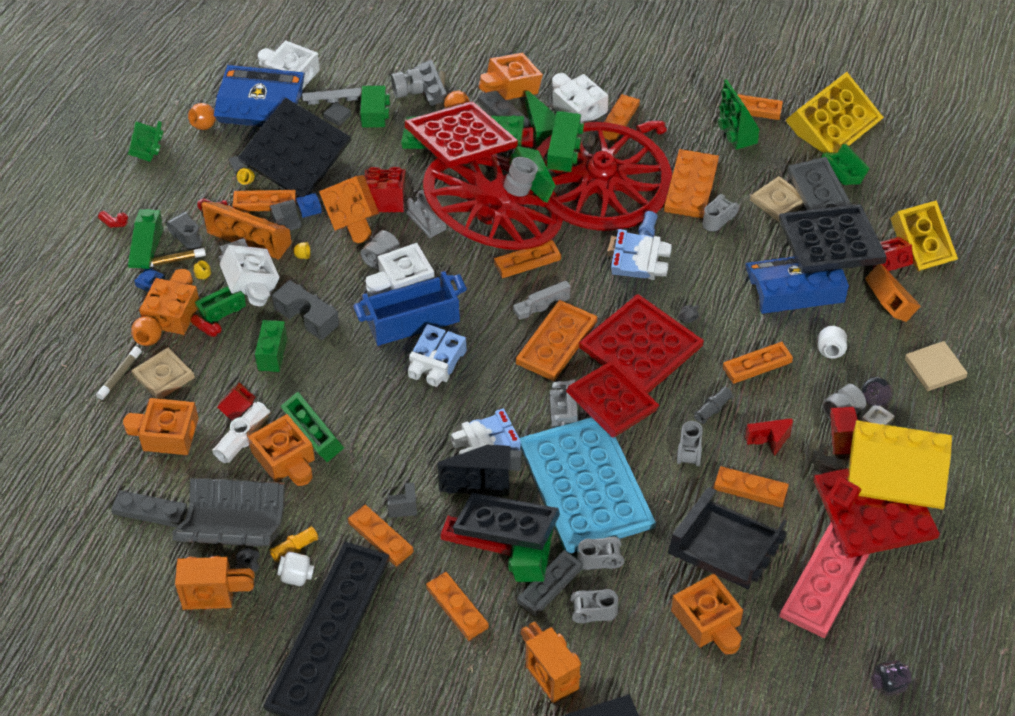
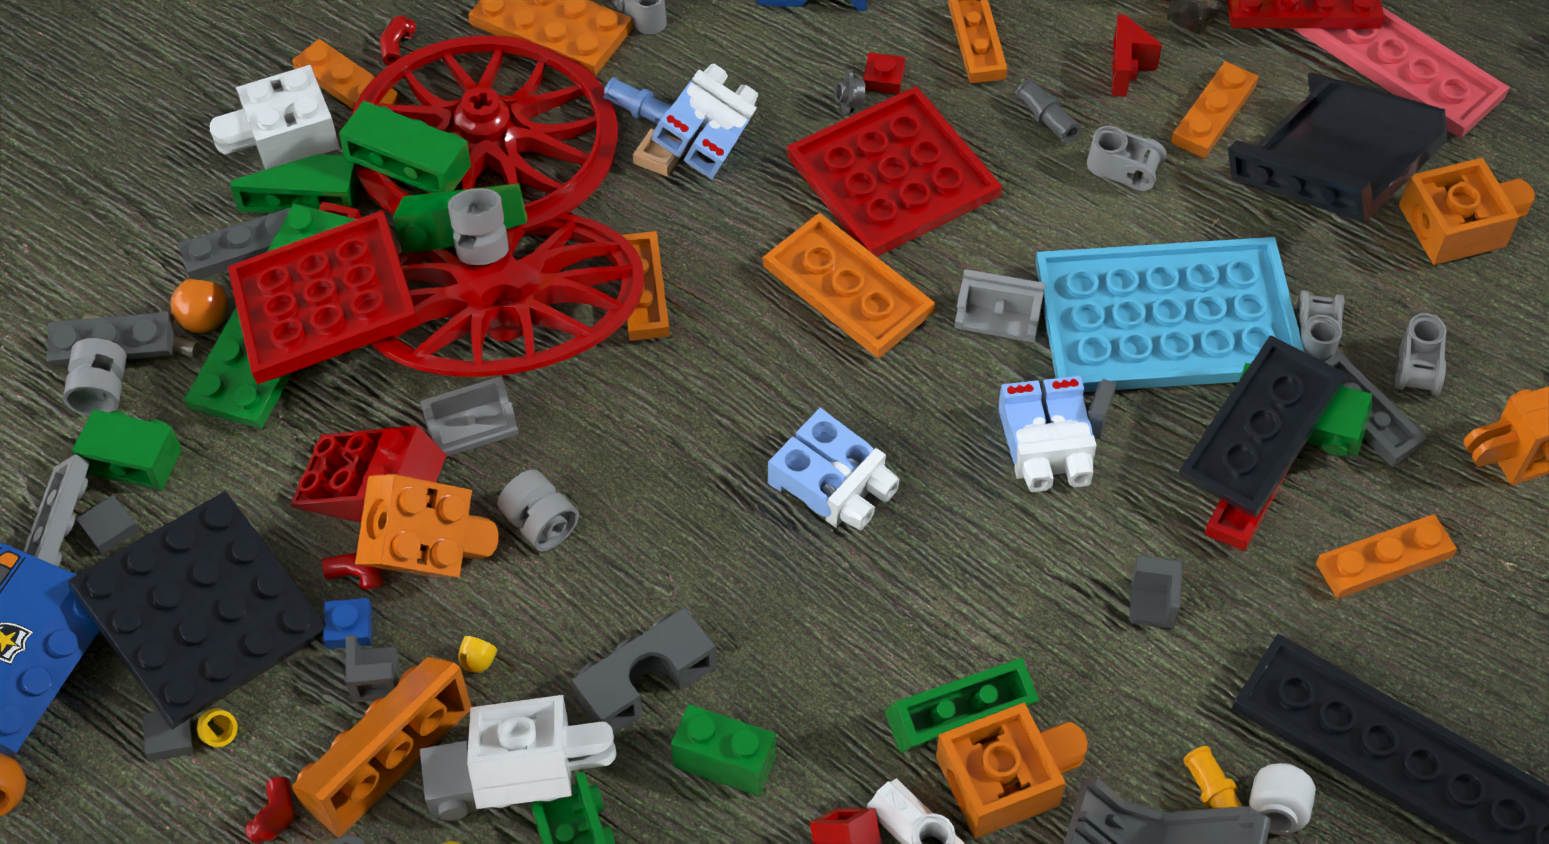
camera: 75 degrees left, 5 degrees up
orange plate [232,190,296,212] -> none
orange plate [348,504,414,566] -> none
blue container [353,271,467,346] -> none
white brick [366,243,434,296] -> none
black slope [437,444,511,496] -> none
orange brick [478,53,543,100] -> none
light grey hinge [513,281,570,320] -> none
red plate [566,360,659,438] -> none
none -> red plate [863,52,906,94]

